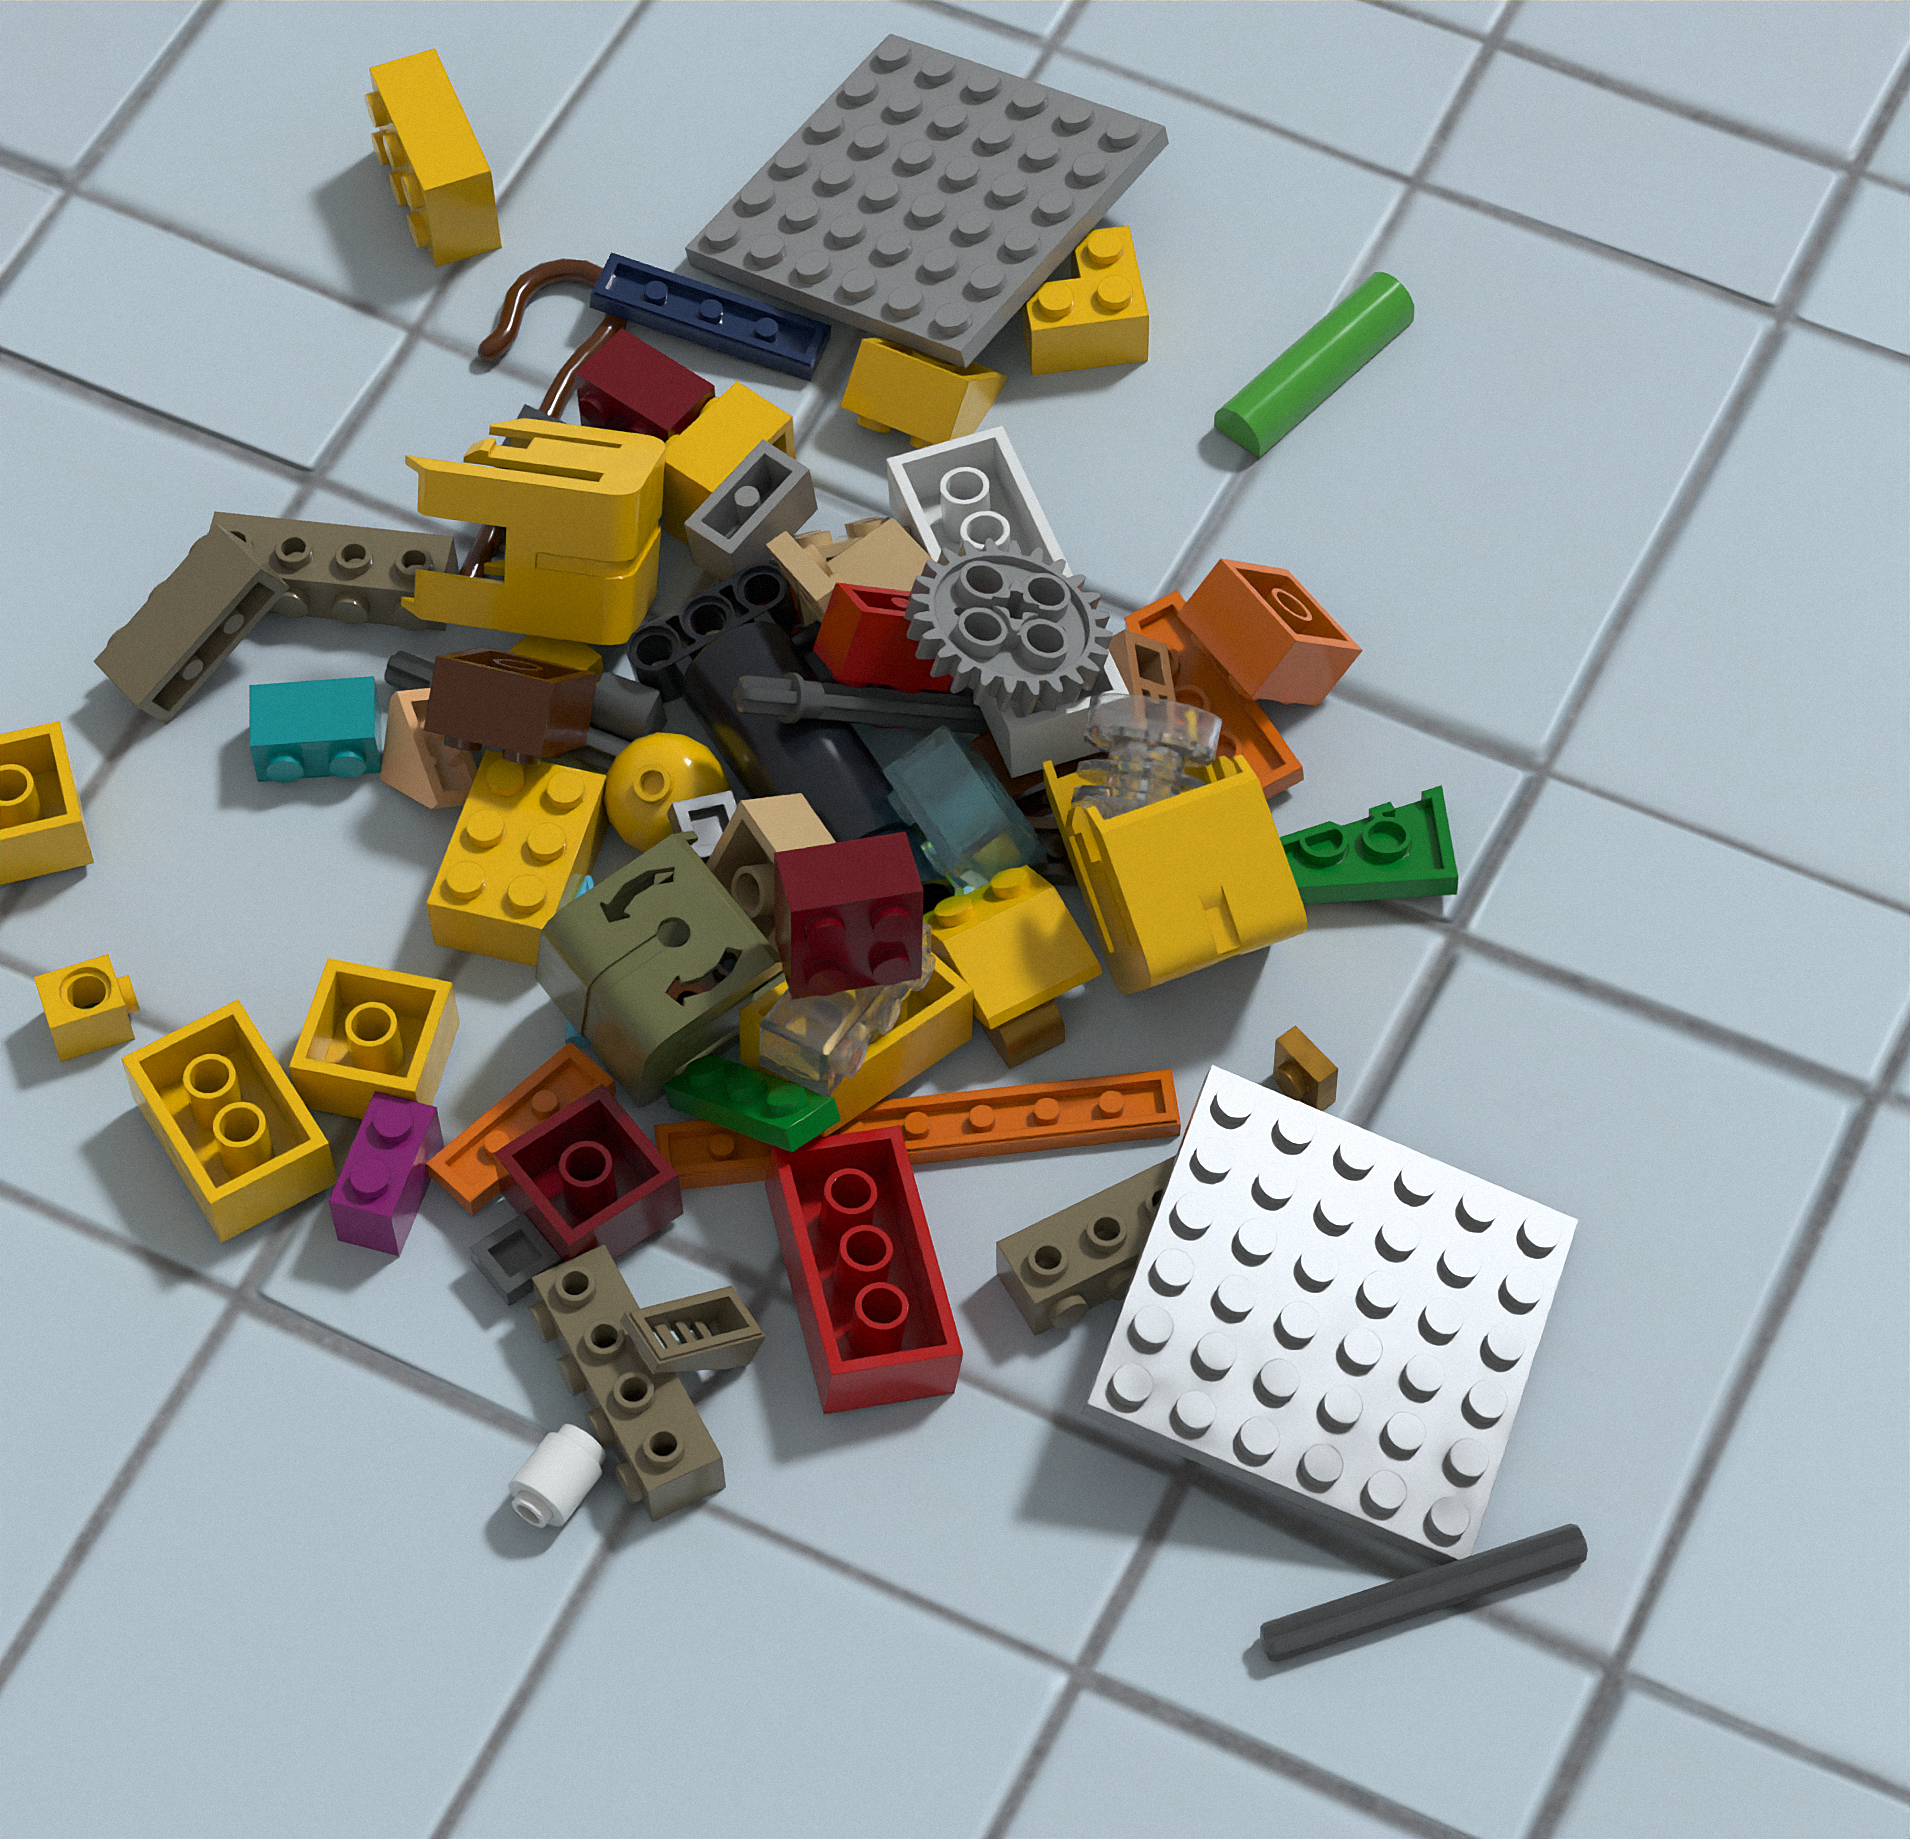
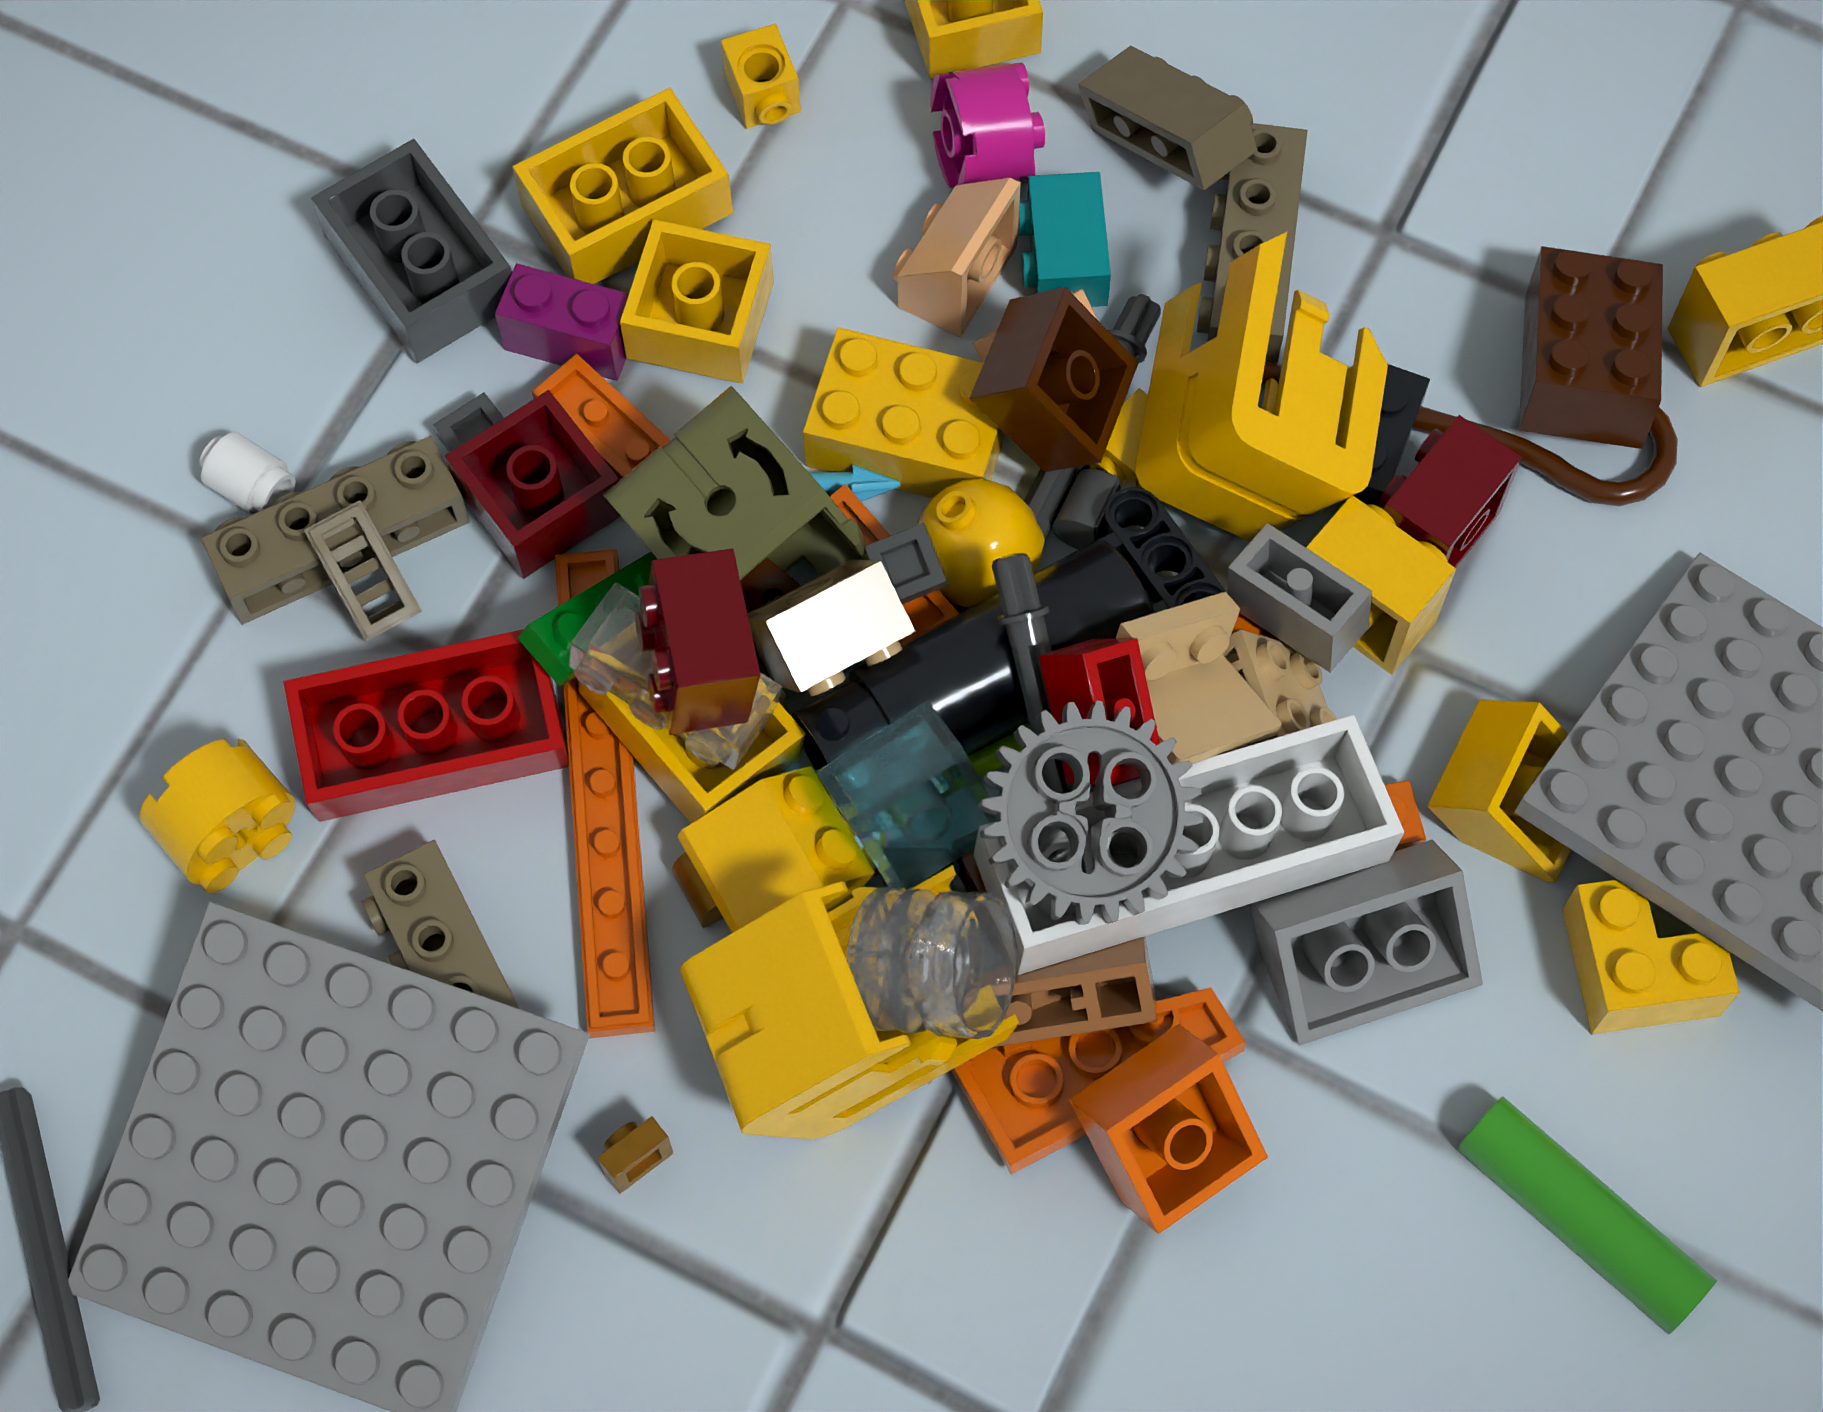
camera: 90 degrees right, 10 degrees up
dark blue tile [589,252,832,382] -> none
green wing [1280,785,1458,905] -> none
none -> yellow brick [140,739,296,894]
none -> dark grey brick [311,138,512,364]
none -> light nougat slope [893,178,1021,338]
none -> dark pink brick [930,62,1045,188]
none -> light grey slope [1250,839,1483,1045]
none -> reddish brown brick [1519,246,1663,449]

